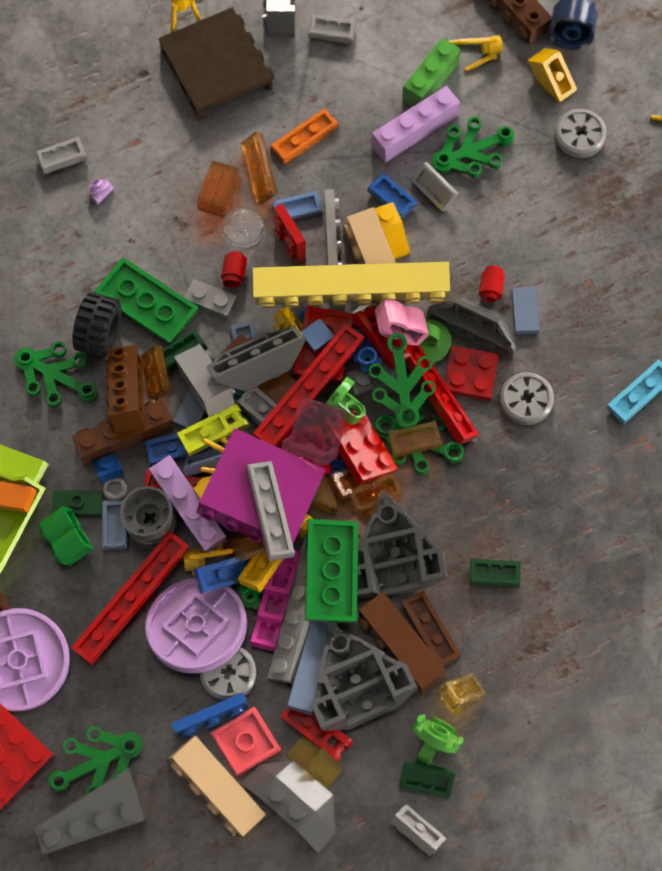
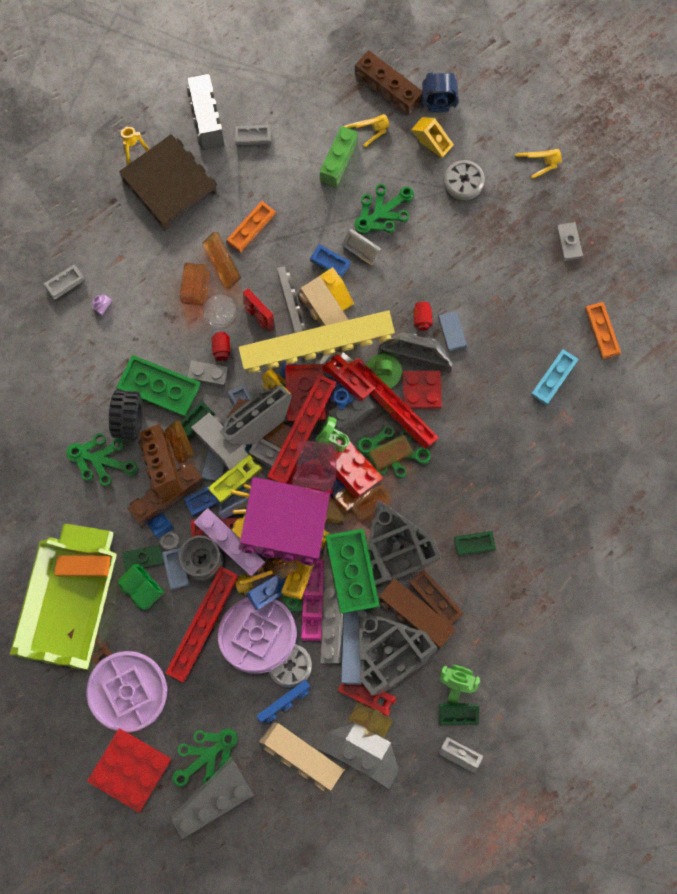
camera: 10 degrees left, 5 degrees up
coral tile [210,706,281,778] -> none
light grey tile [246,461,295,561] -> none
medium blue tile [272,191,323,222] -> none
medium blue tile [301,319,334,353] -> none
green plant [368,333,436,428] -> none
lavender brick [371,86,460,163] -> none
bright pink brick [375,300,429,345] -> none
clear yellow slope [439,673,487,715] -> none
light grey wheel [500,372,554,425] -> none

